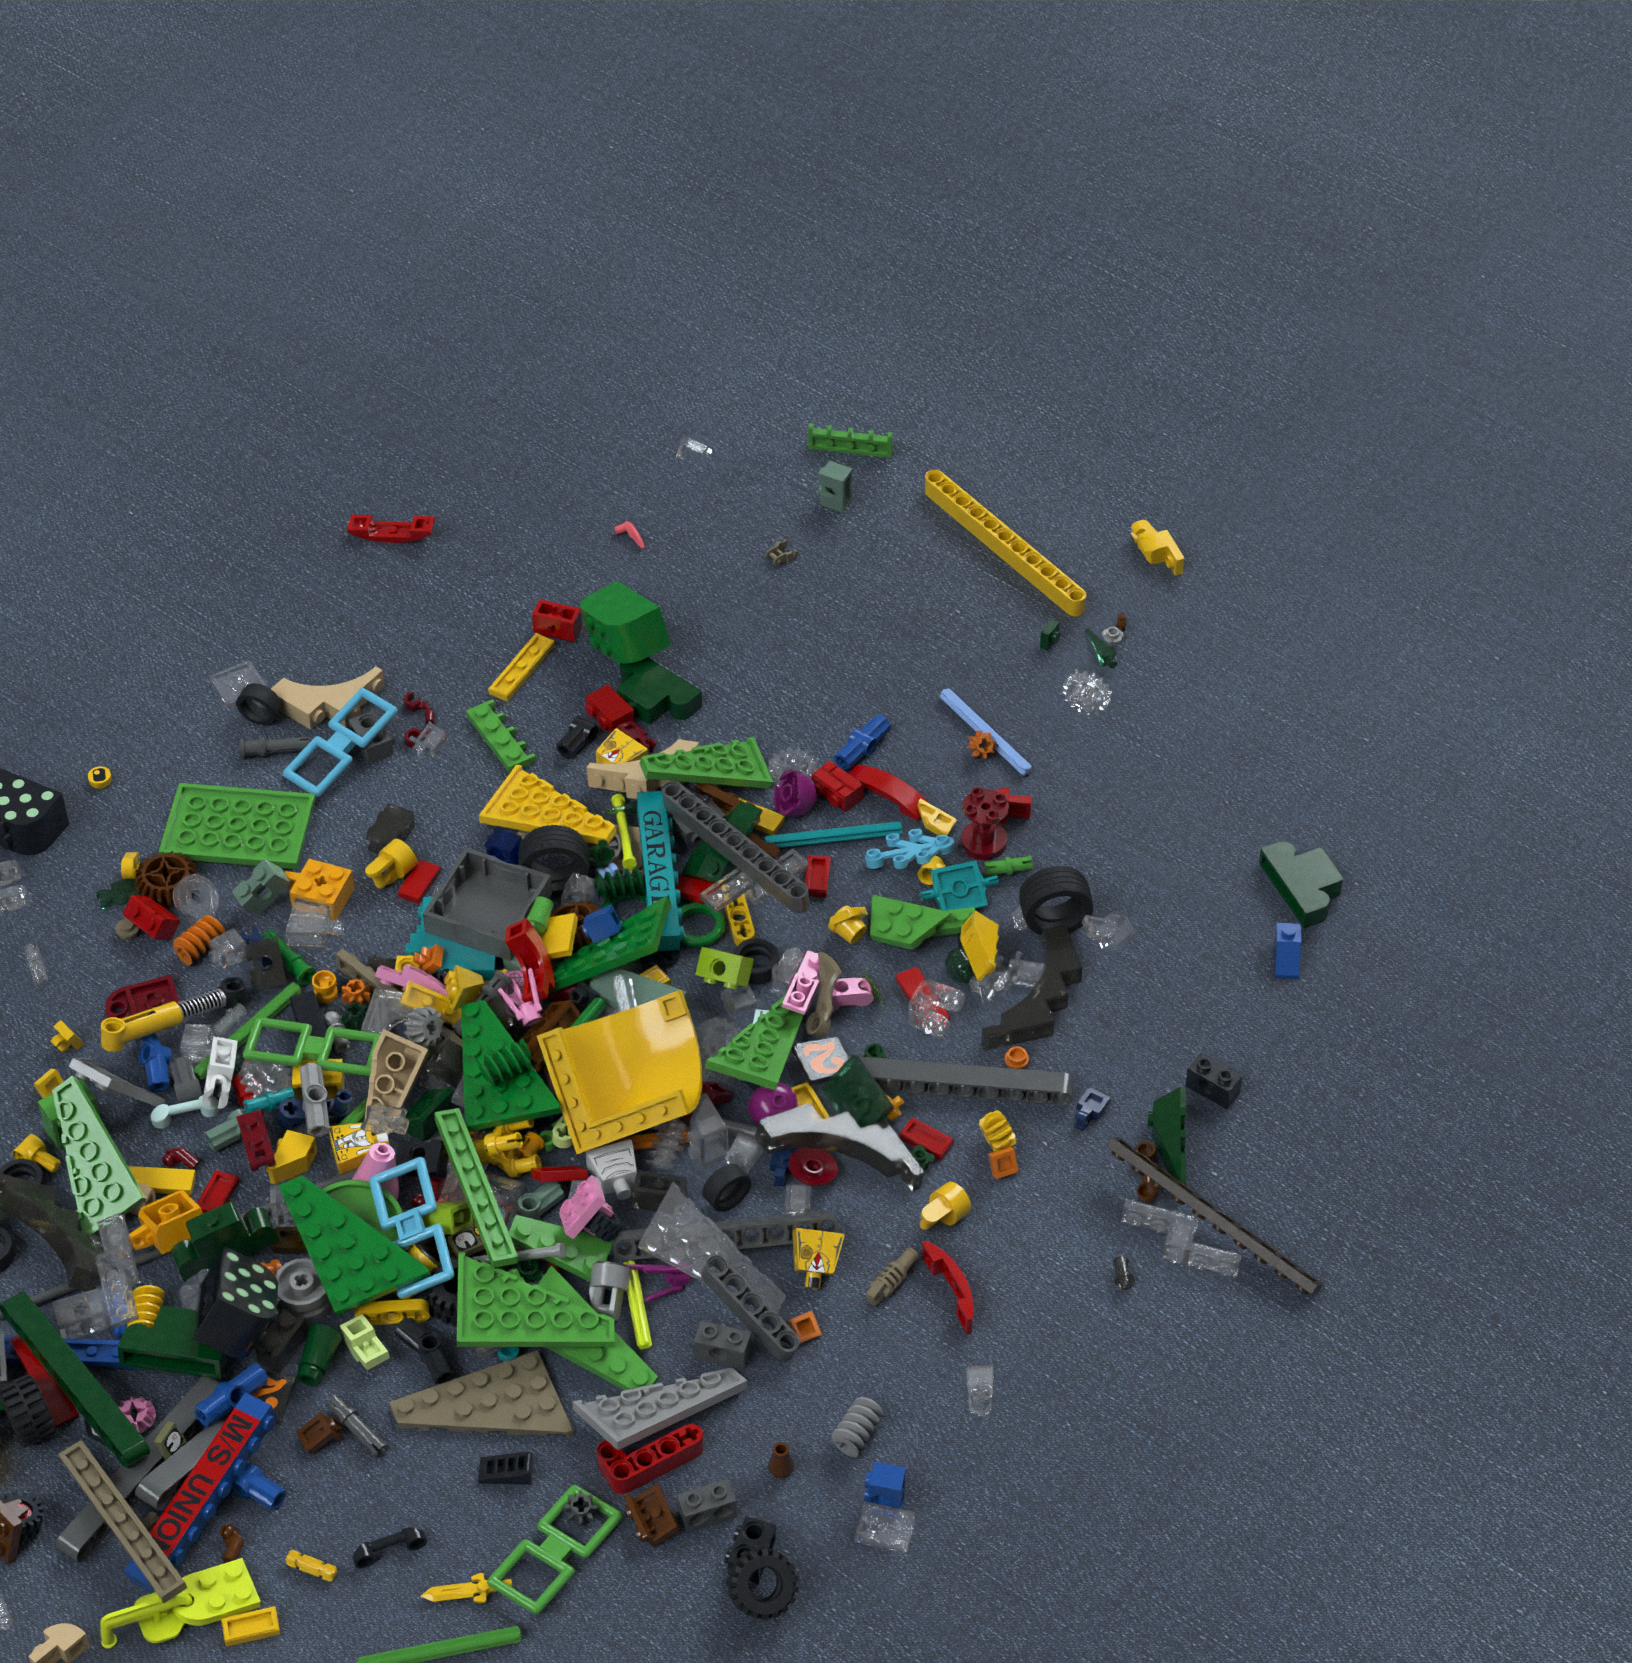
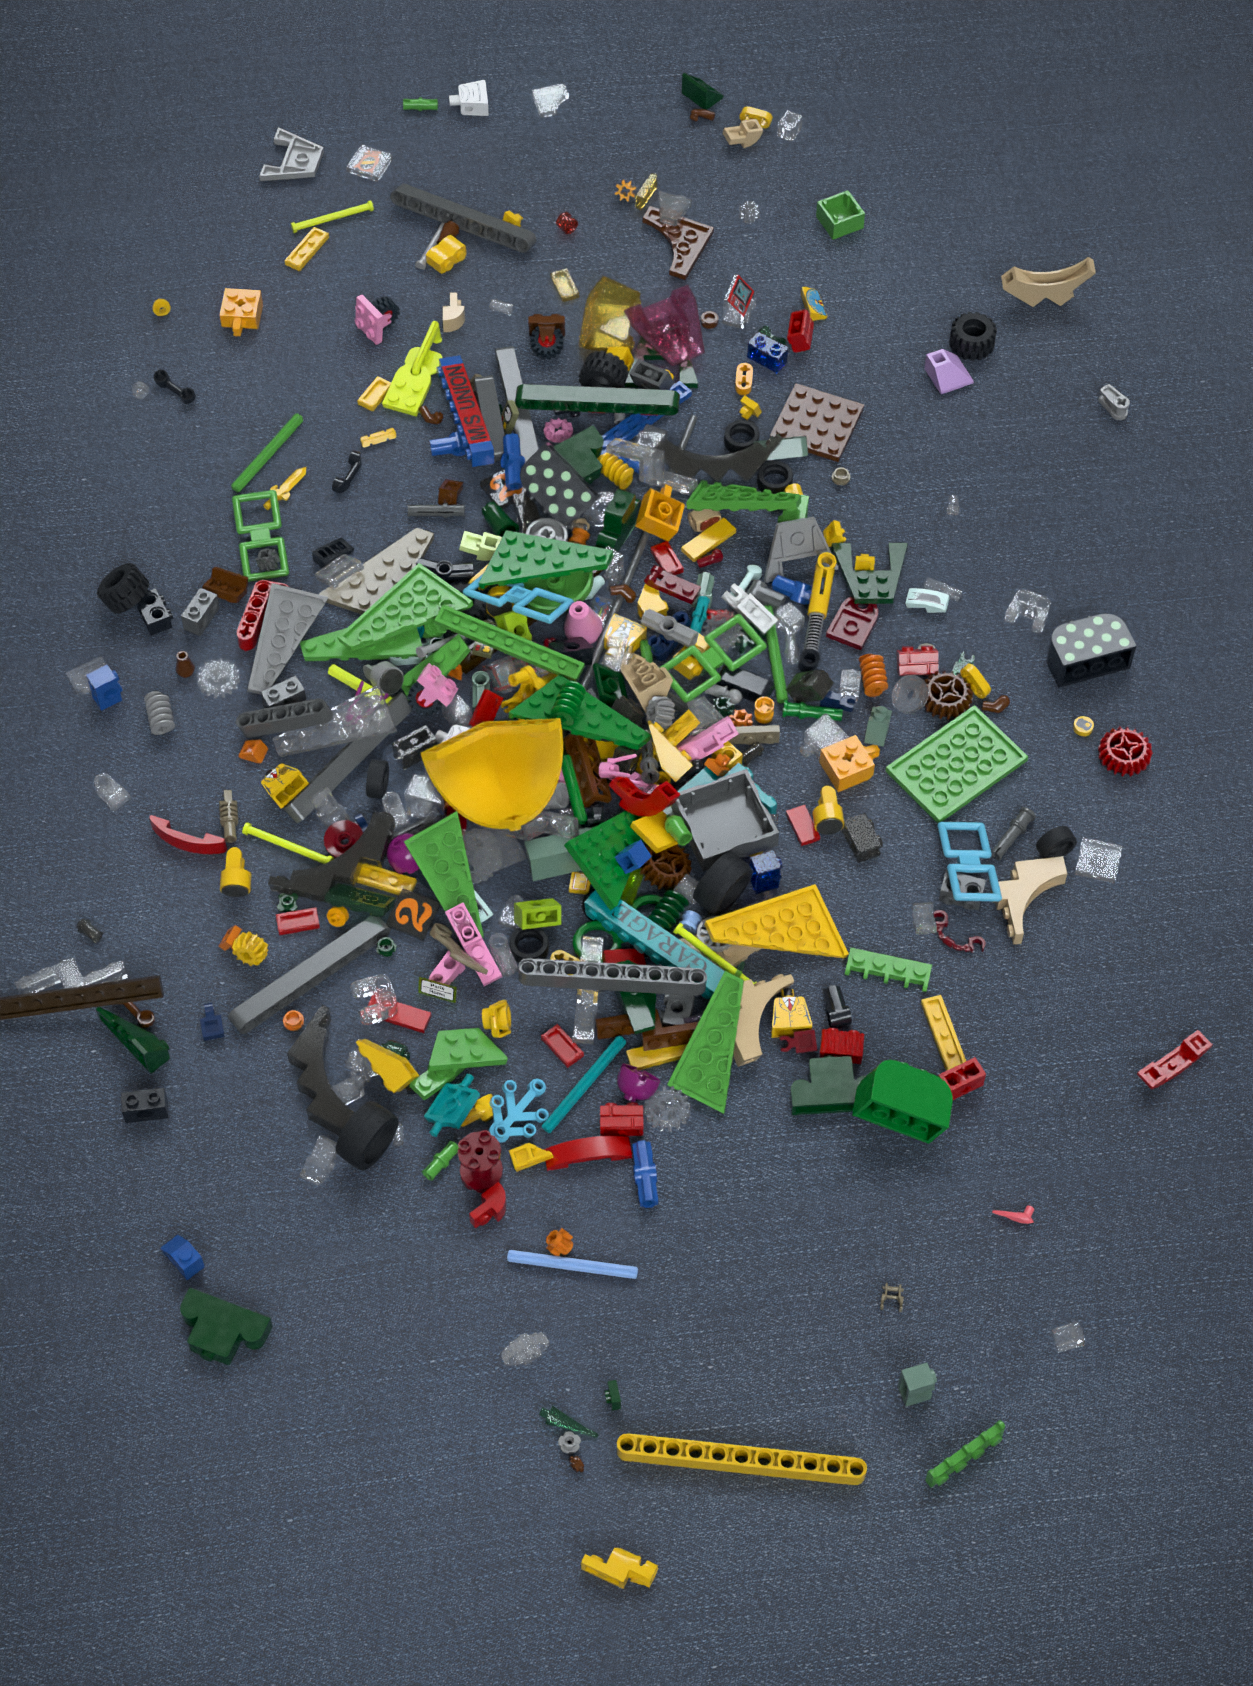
camera: 135 degrees right, 10 degrees up
dark tan plate [58,1440,187,1603] -> none
dark green plate [588,839,615,867] -> none
none -> clear gear [197,658,240,698]
none -> neon yellow bar [242,822,334,868]
none -> clear plate [315,554,364,590]
none -> wing [831,543,908,604]
none -> light aqua slope [905,588,950,613]
none -> reddish brown arm [982,695,1010,713]
none -> red gear [1098,726,1153,777]

